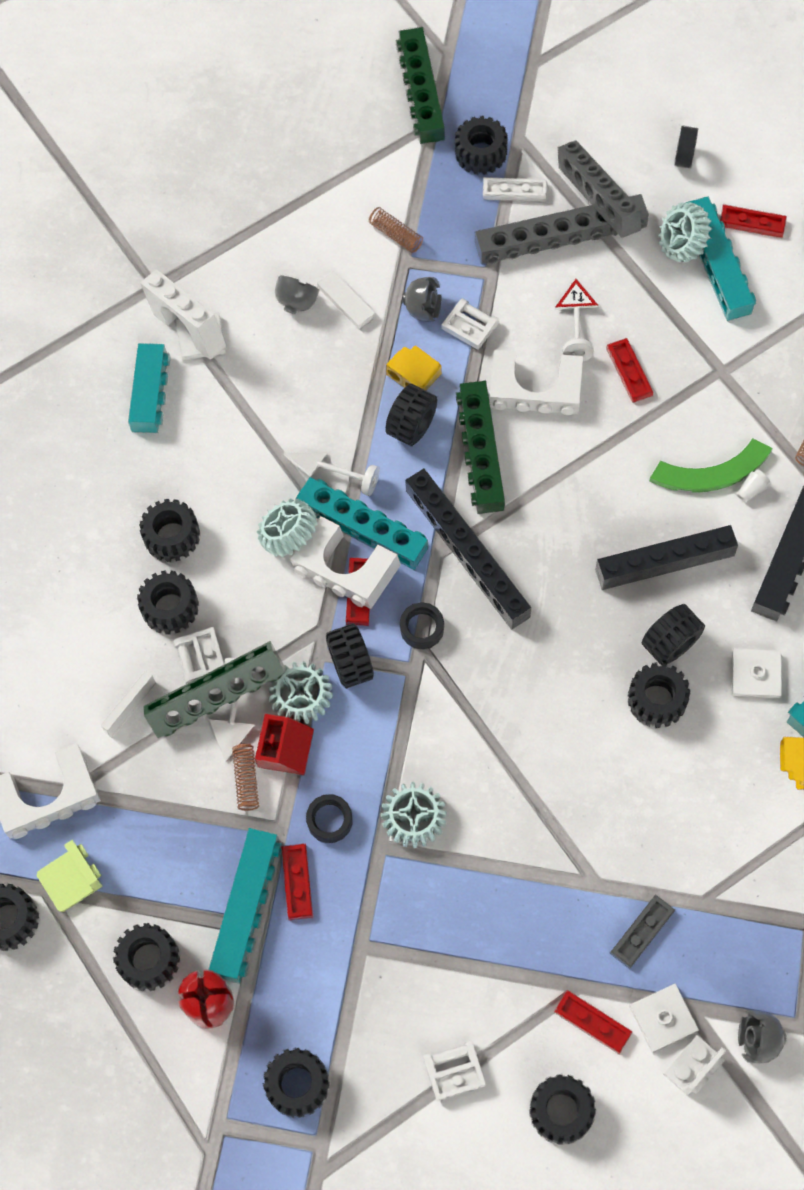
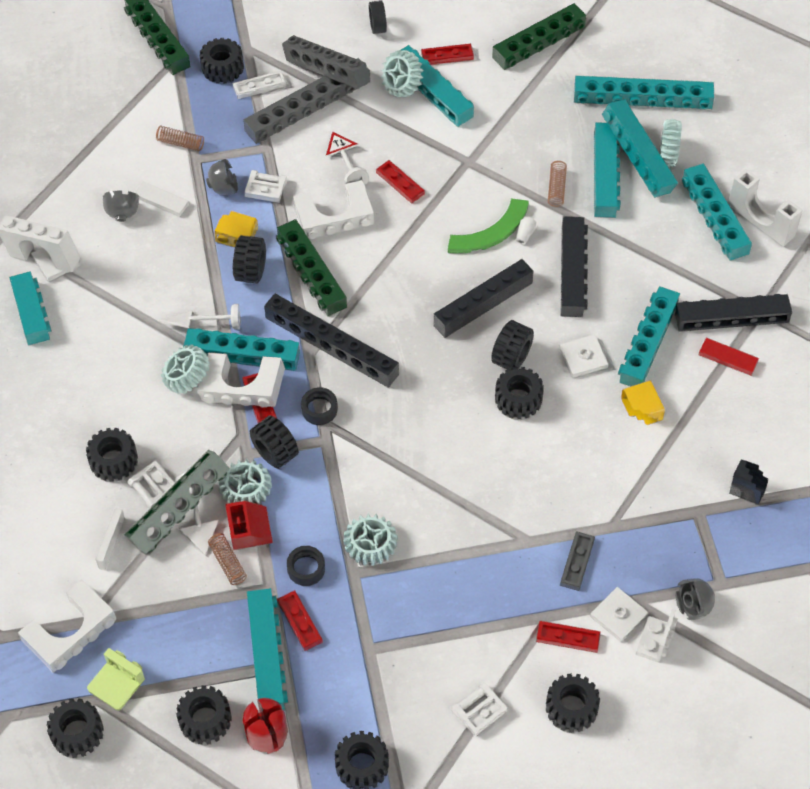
camera: 25 degrees left, 10 degrees down
black tyre [139,499,200,562] -> none

